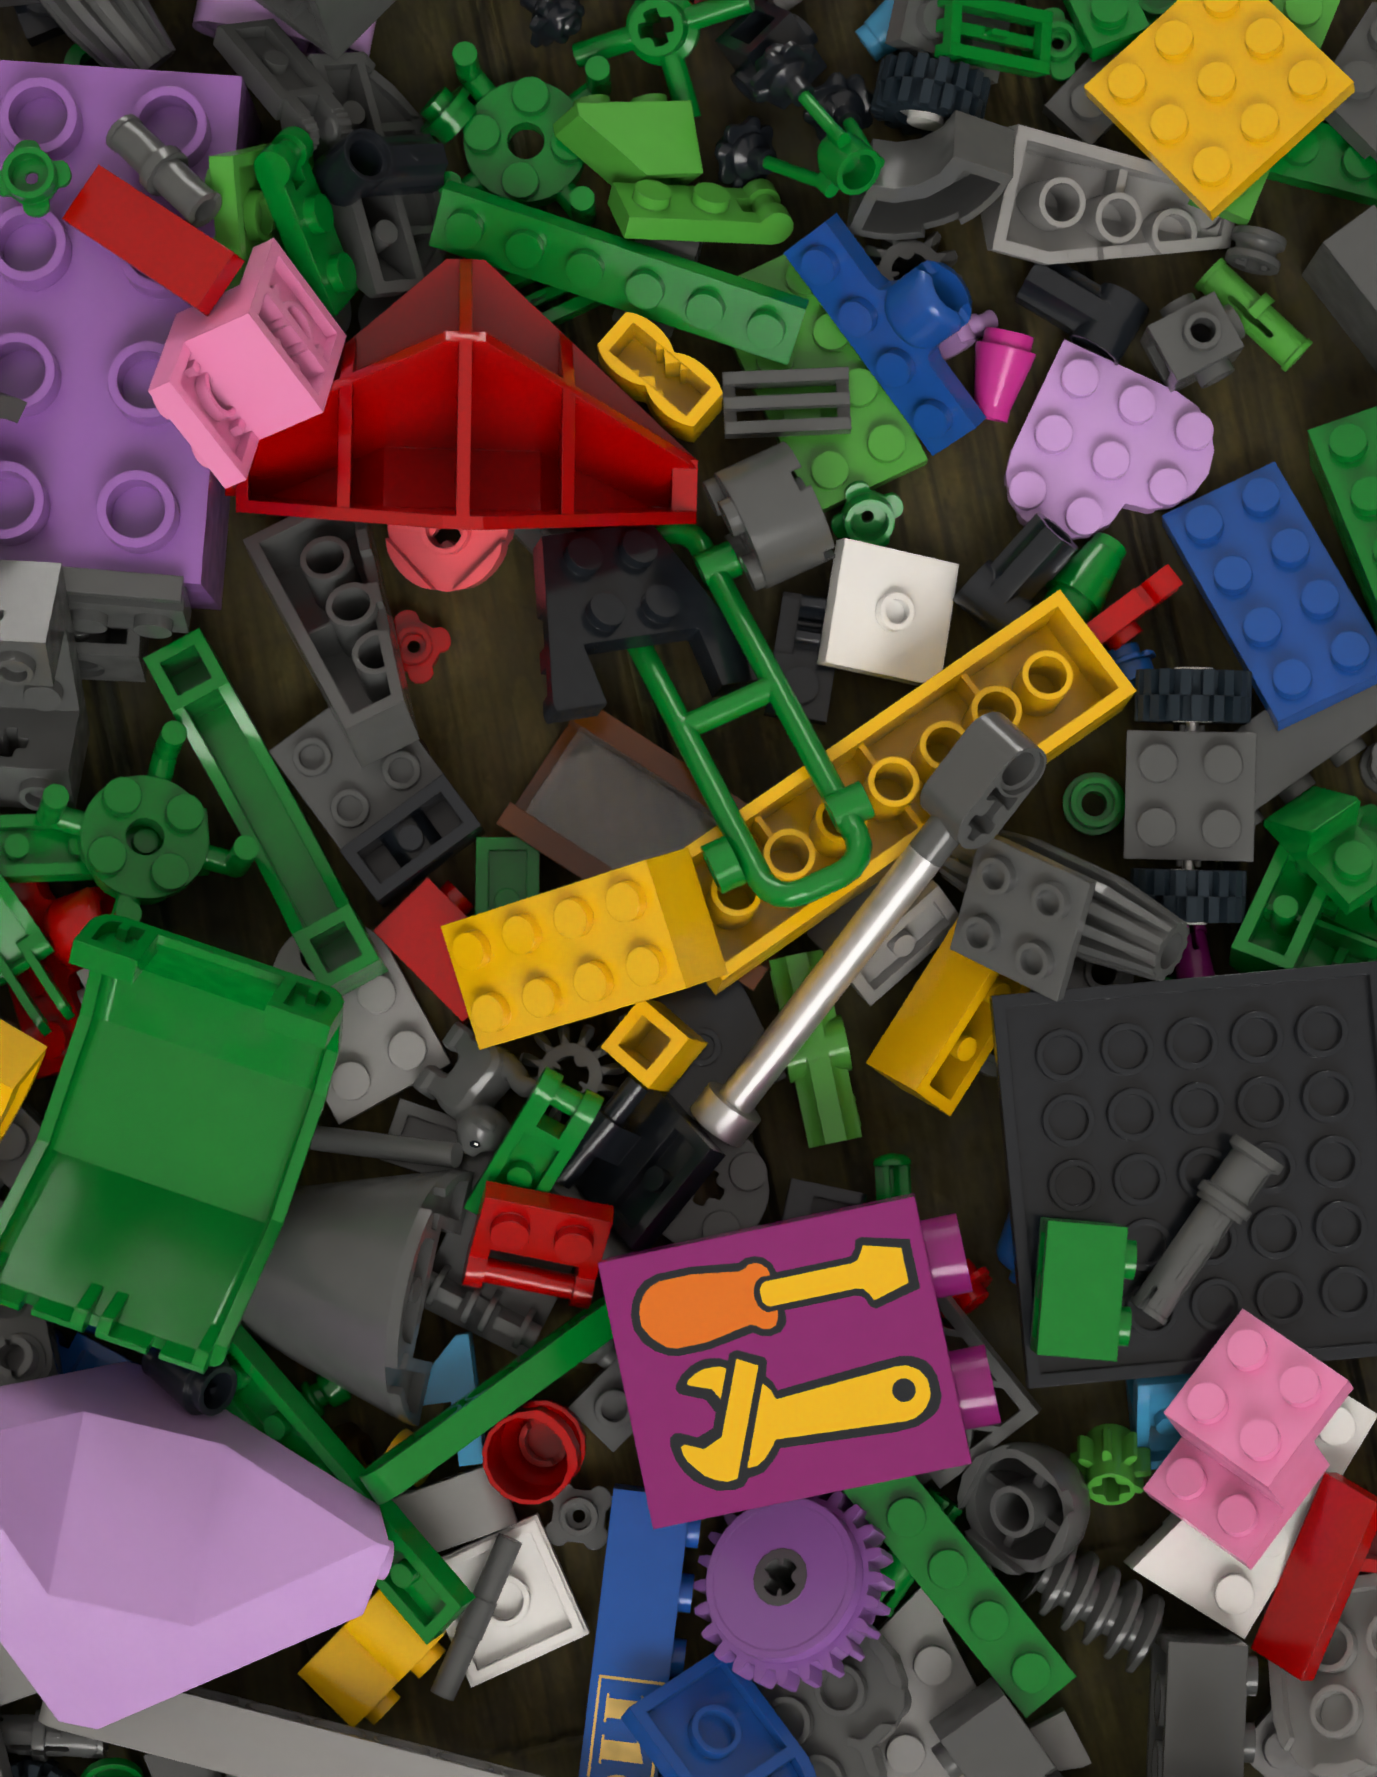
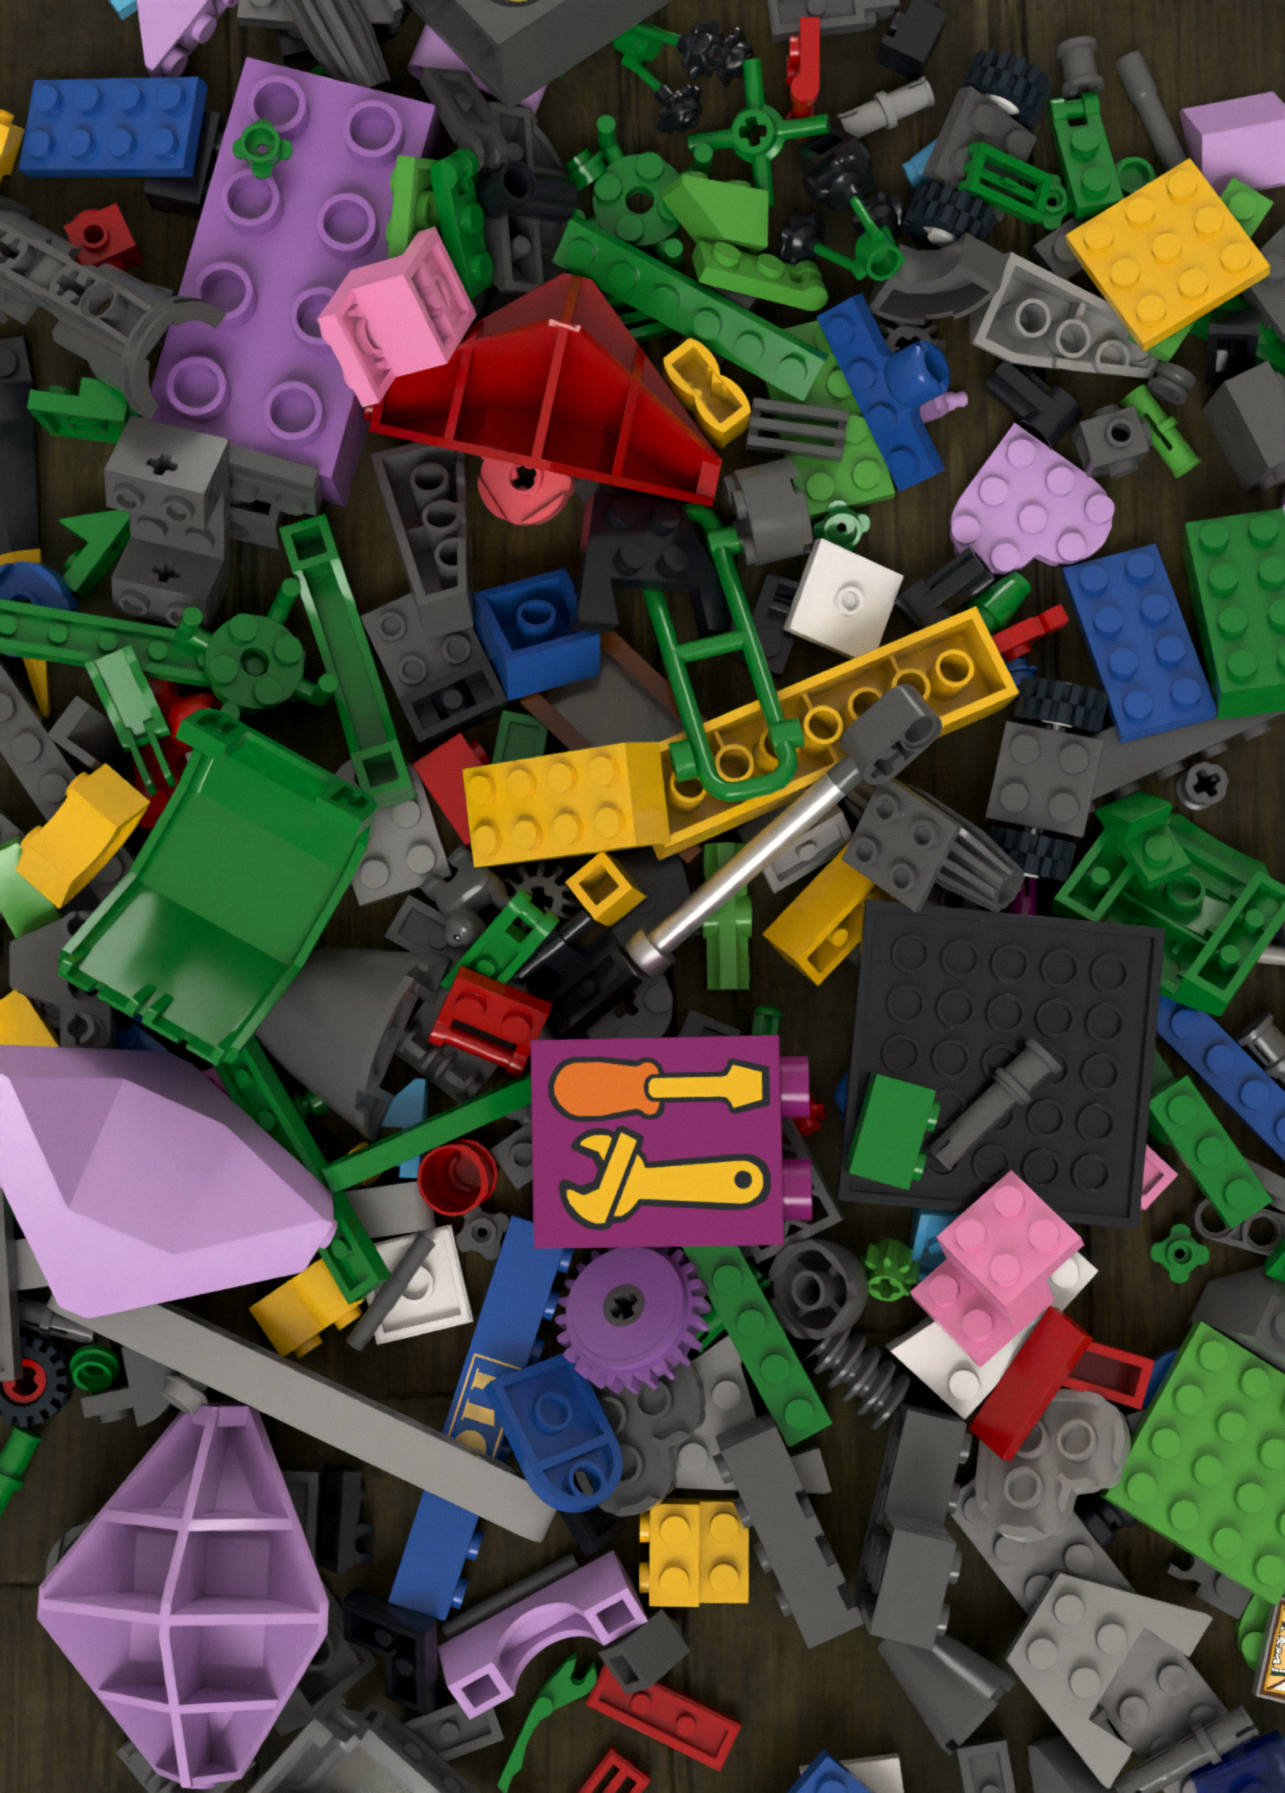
camera: 10 degrees right, 0 degrees up
red tile [62,164,245,317] -> none
dark grey pin [106,114,222,228] -> none
black cone [142,1347,237,1416] -> none
dark grey bar [309,1125,463,1168] -> none
red plate [394,610,451,684] -> none
dark pink cone [974,327,1036,423] -> none
green plate [1062,772,1125,836] -> none
none -> blue brick [473,568,600,701]
none -> black slope [1205,309,1261,385]

